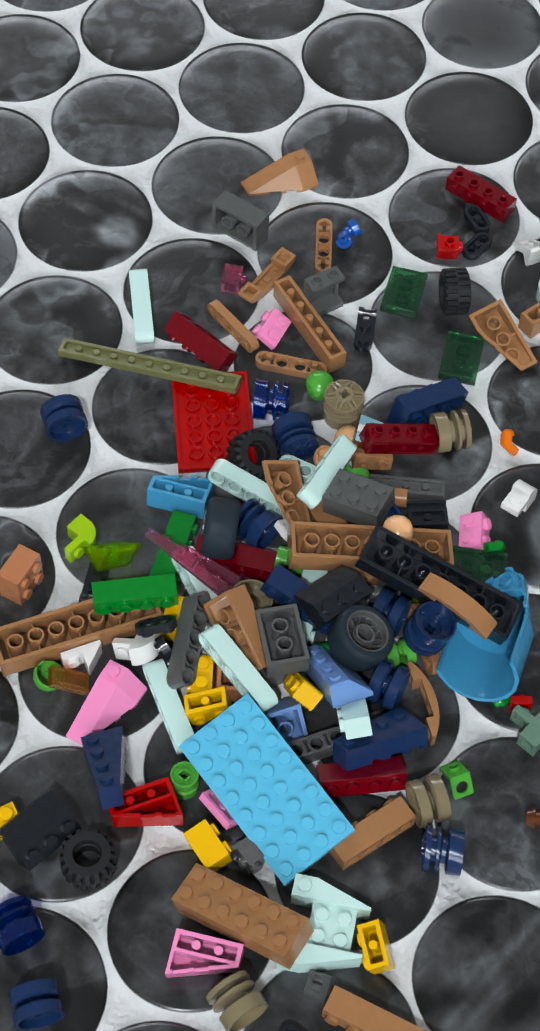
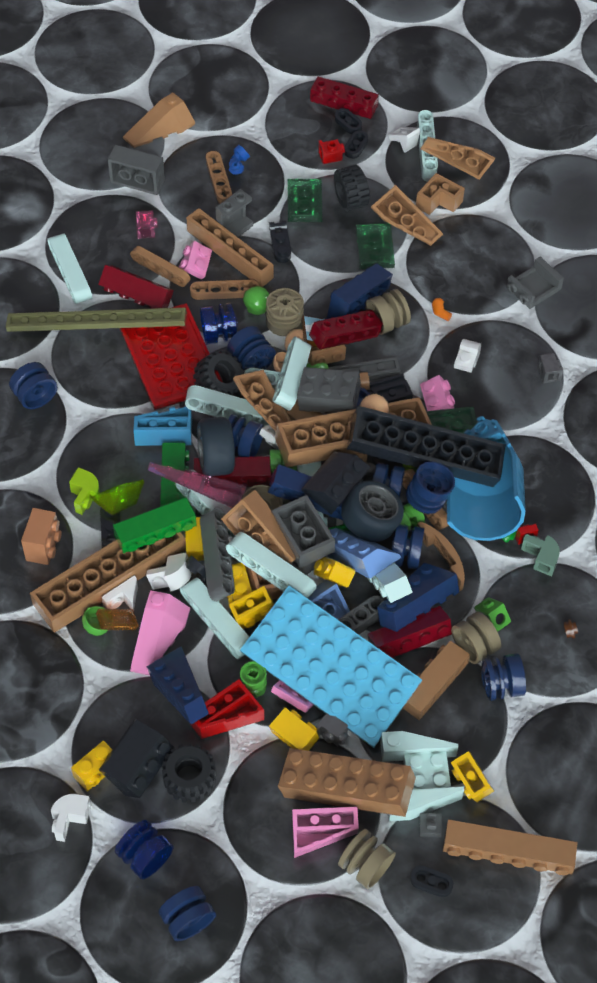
camera: 15 degrees left, 0 degrees up
black plate [135,615,177,638] -> none
medium nougat slope [237,247,296,304] -> none
medium nougat slope [418,572,497,640] -> none
green arm [483,540,506,554] -> none

